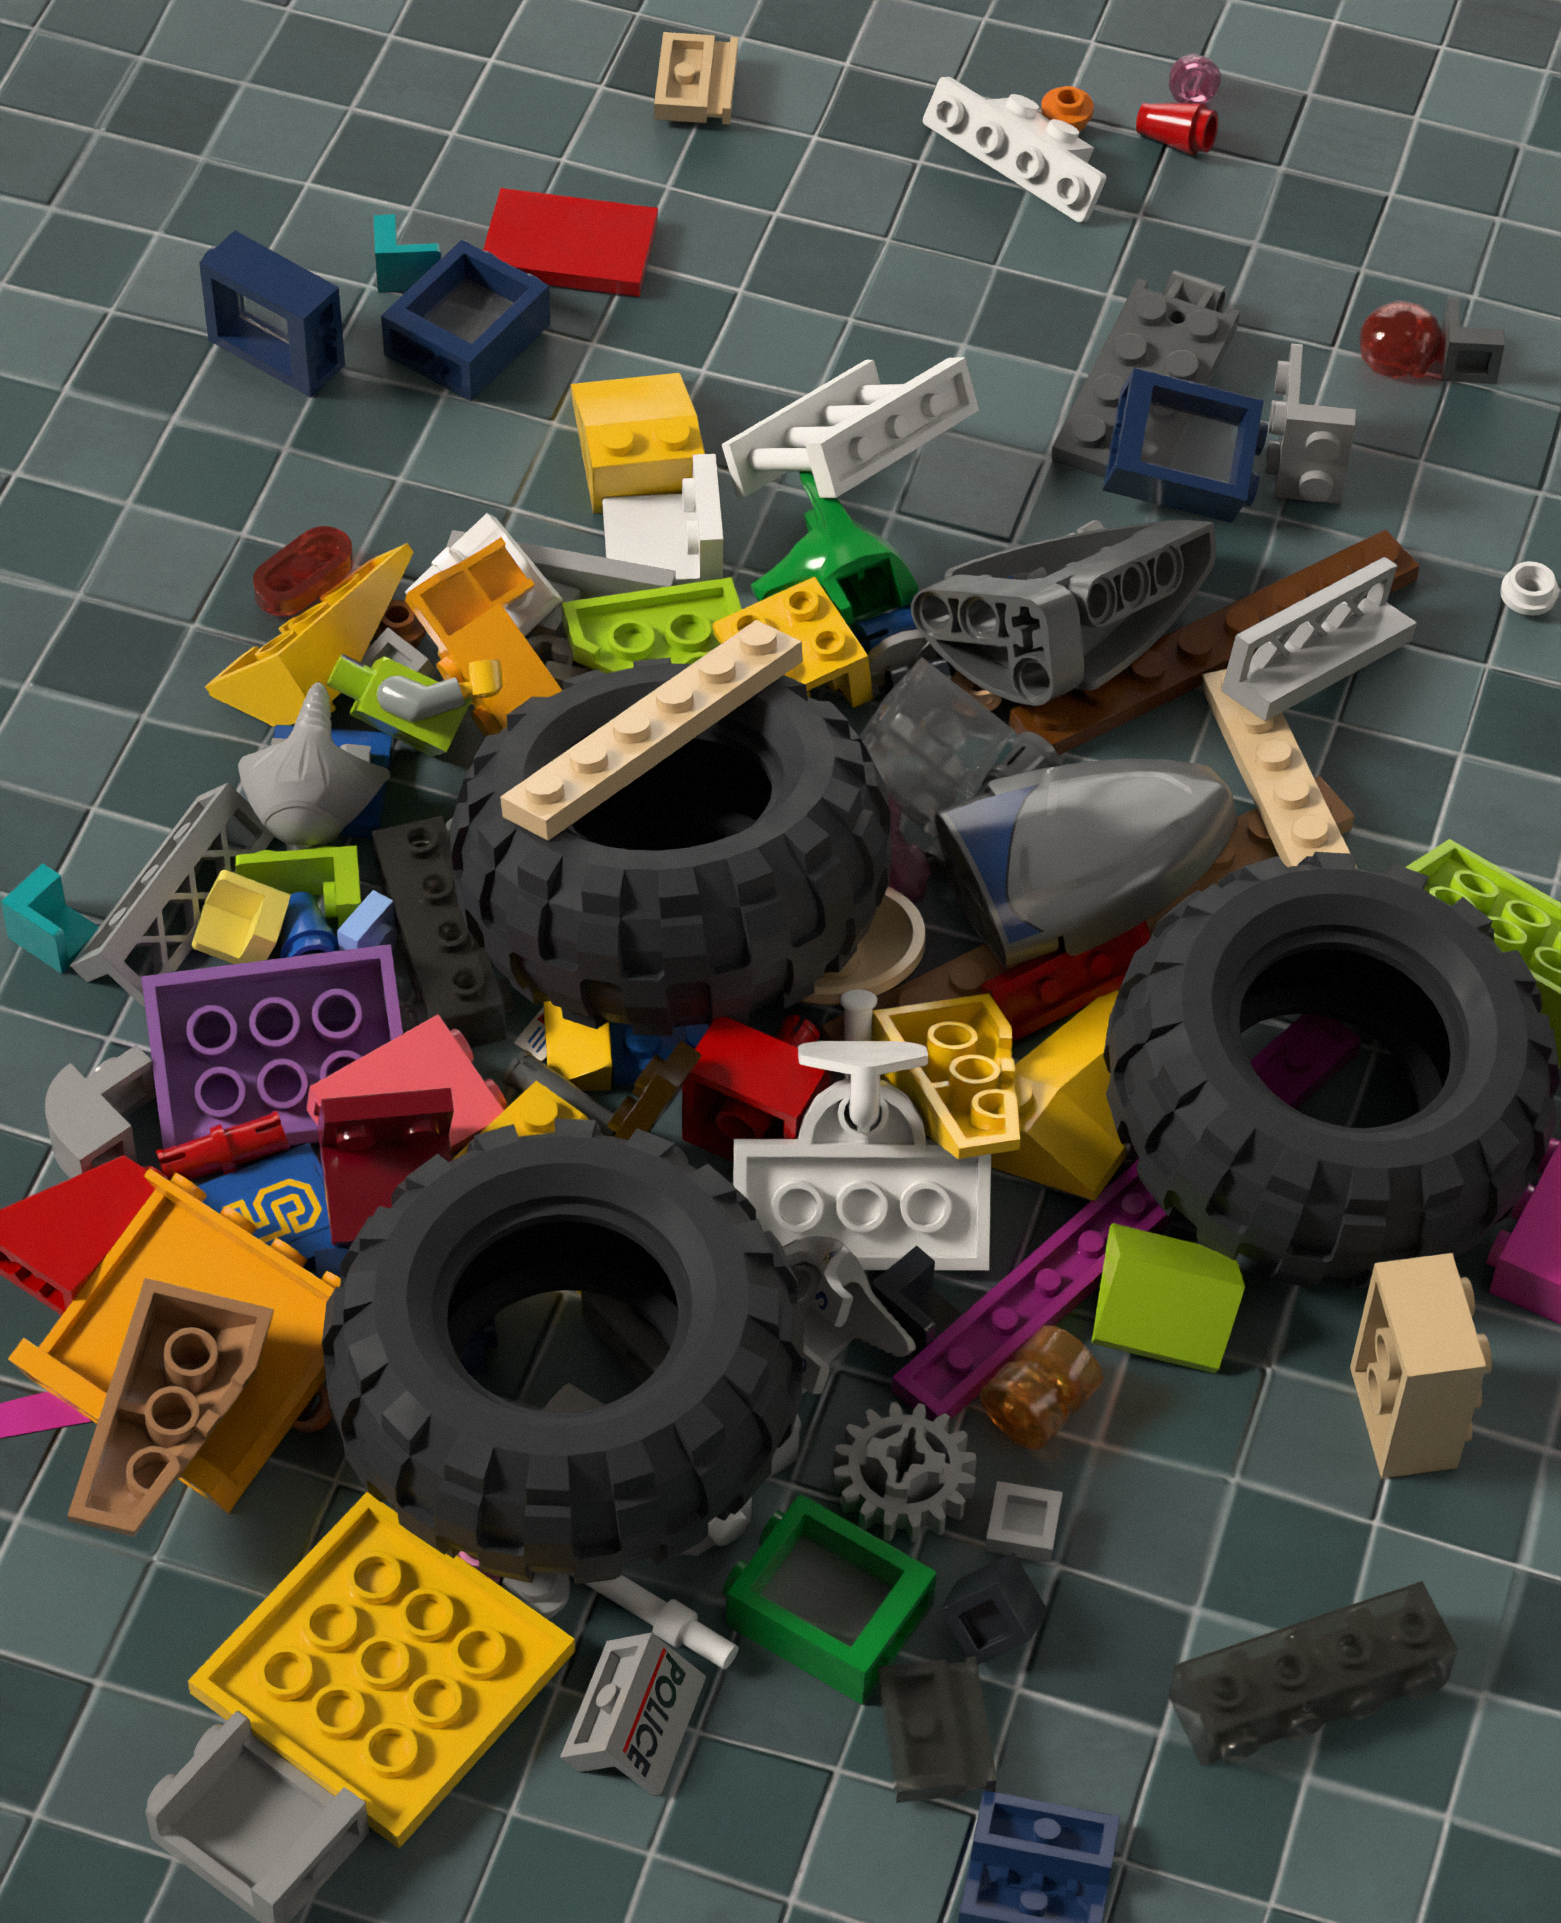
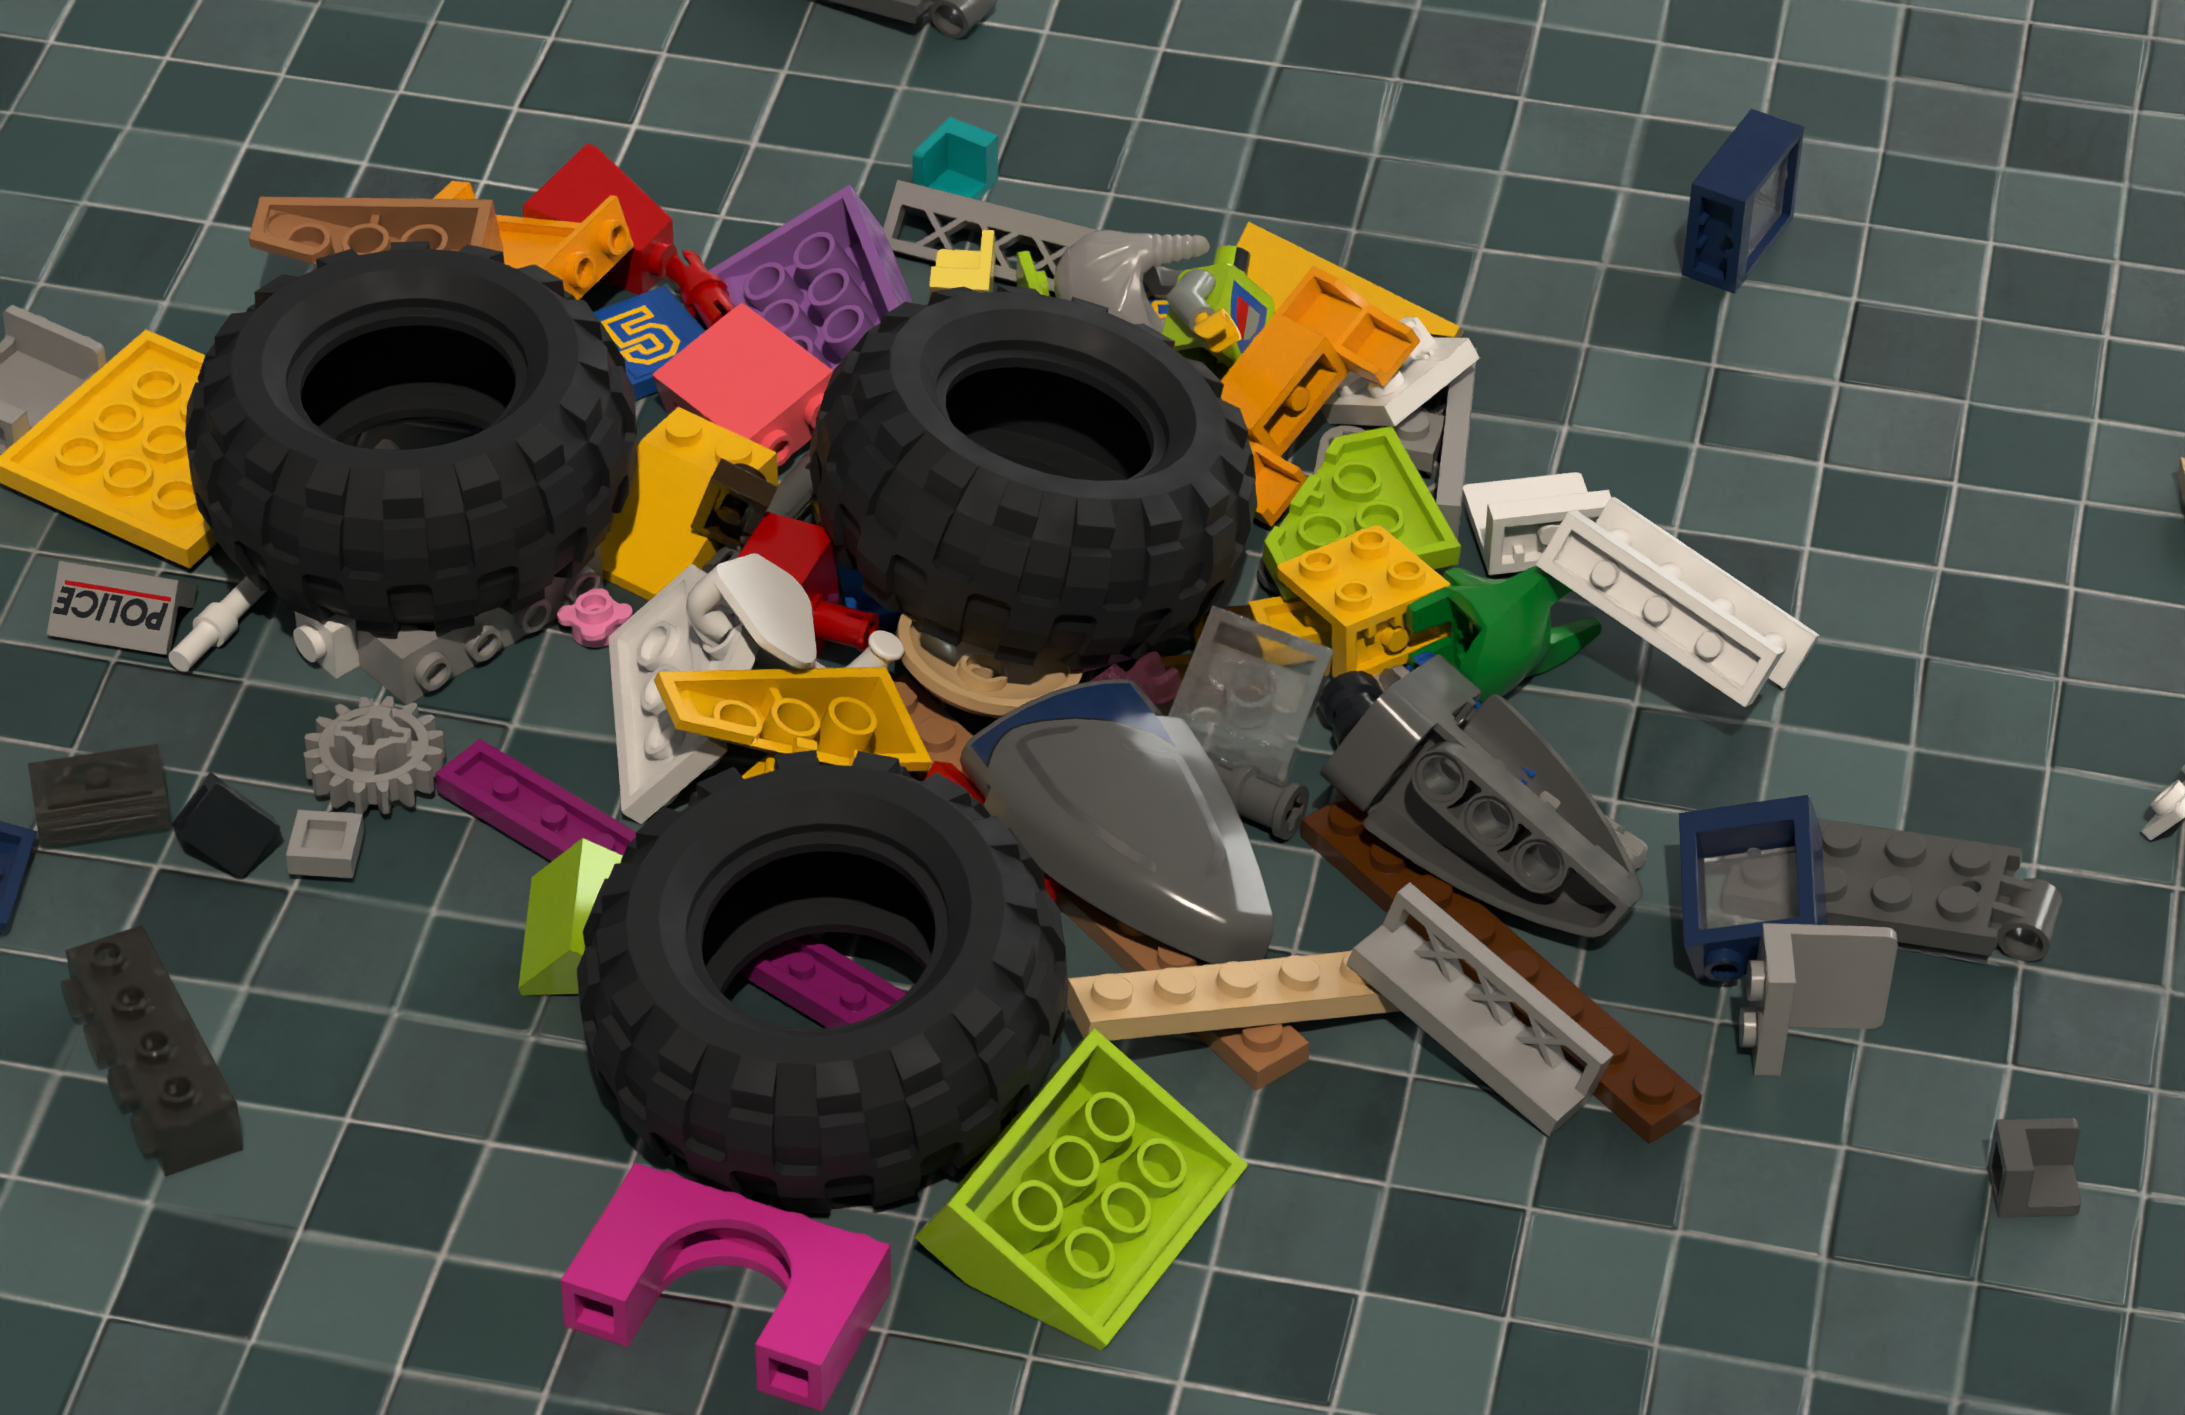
camera: 85 degrees right, 10 degrees down
light grey brick [45,1045,156,1179] -> none
clear red plate [253,526,353,616] -> none
dark red bracket [317,1088,454,1247] -> none
teal panel [373,214,441,293] -> none
dark blue window [381,240,550,401] -> none
red tile [483,188,658,297] -> none
tan plate [500,620,803,841] -> none
yellow slope [570,373,705,514] -> none
green window [722,1494,937,1705] -> none
light grey piece [782,1236,916,1395] -> none
black panel [871,1245,963,1357] -> none
clear orange wheel [980,1326,1103,1450] -> none
tan brick [1350,1253,1492,1479] -> none
clear red hair [1359,300,1443,378] -> none
white plate [1501,561,1559,615] -> none

